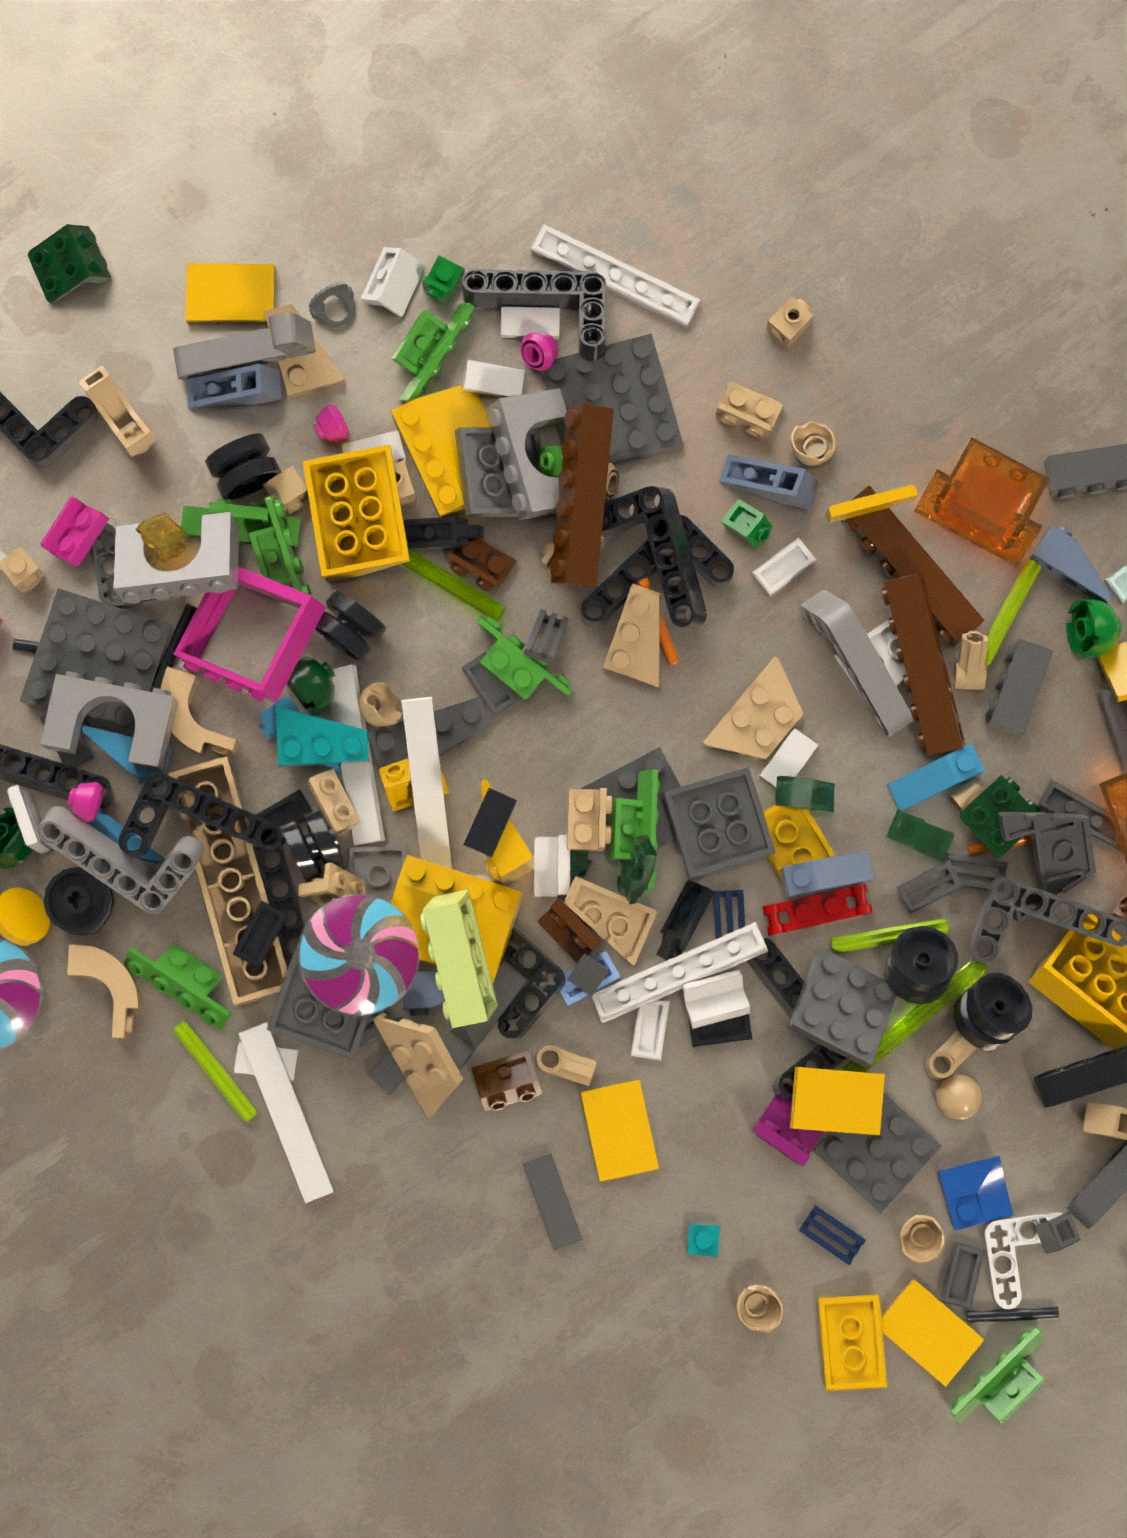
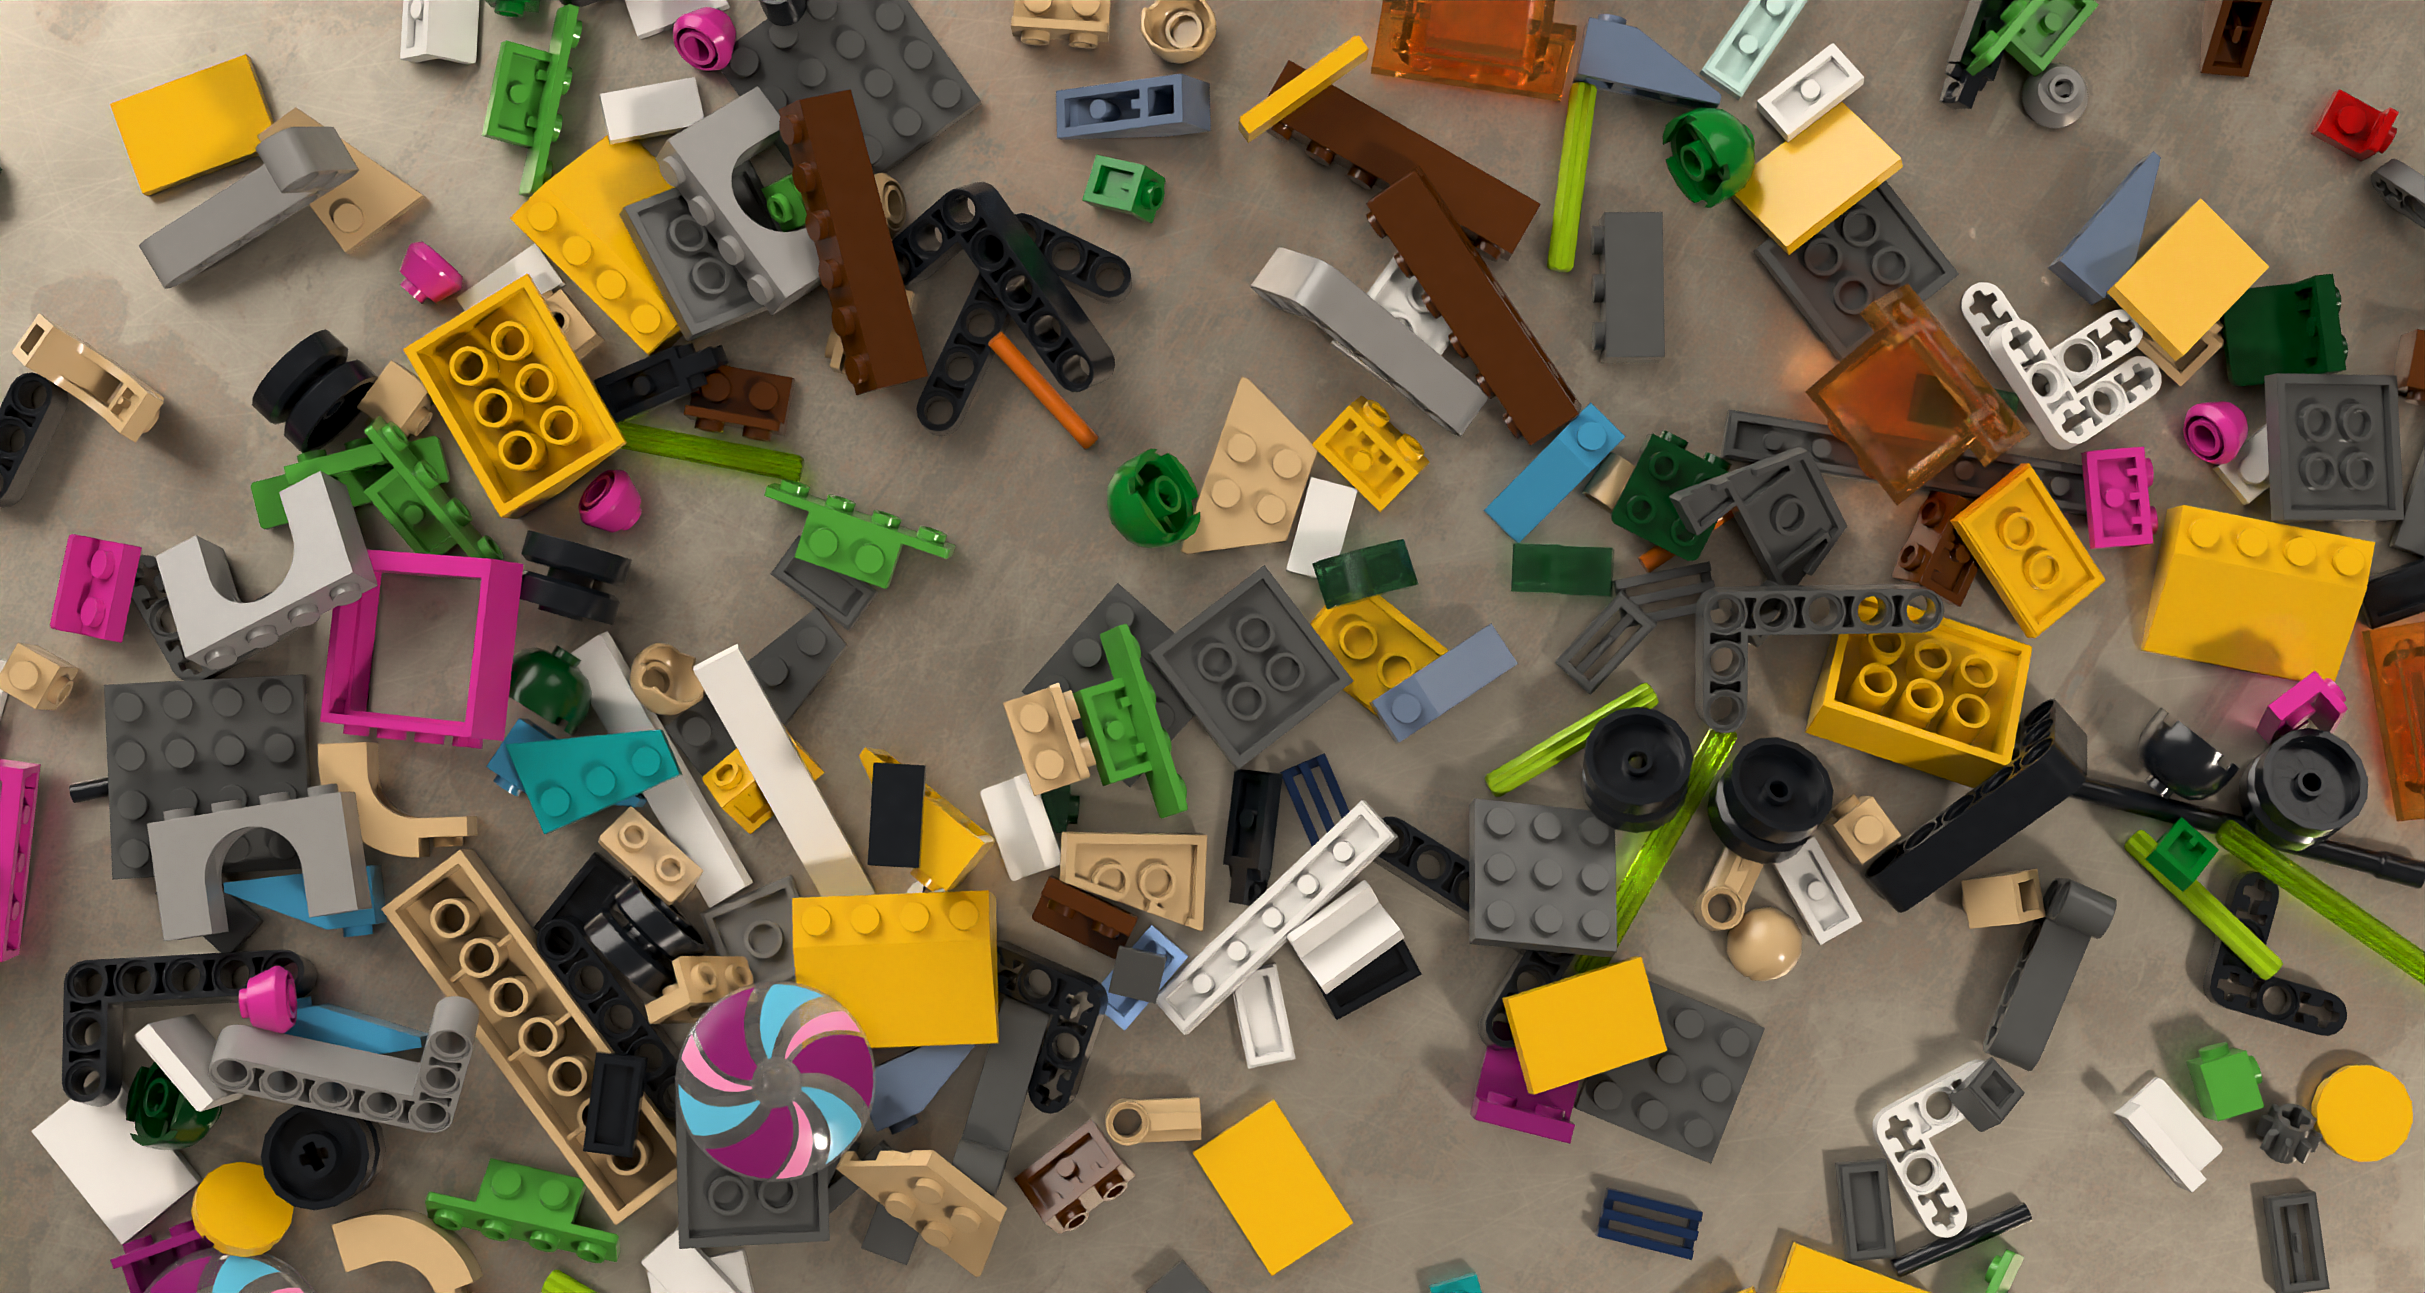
camera: 20 degrees left, 5 degrees up
black beam [118,773,285,858] -> none
clear yellow bracket [135,512,190,567] -> none
black bar [152,604,197,689] -> none
sand blue slope [187,364,281,409] -> none
dark grey piece [309,282,355,328] -> none
yellowish green brick [420,889,498,1028] -> none
dark grey tile [523,609,569,665] -> none
tan wing [603,583,661,687] -> none
clear green slope [617,835,657,905] -> none
white tile [751,537,817,597] -> none
red plate [762,883,874,936] -> none
tan hair [899,1215,946,1263] -> none
blue plate [937,1156,1014,1231] -> none
tan piece [953,631,988,690] -> none
none -> dark pink cone [578,470,642,533]
none -> green cylinder [1107,449,1200,549]
none -> yellow bracket [1312,396,1430,512]
none -> white plate [1771,836,1862,945]
none -> tan brick [1823,794,1901,864]

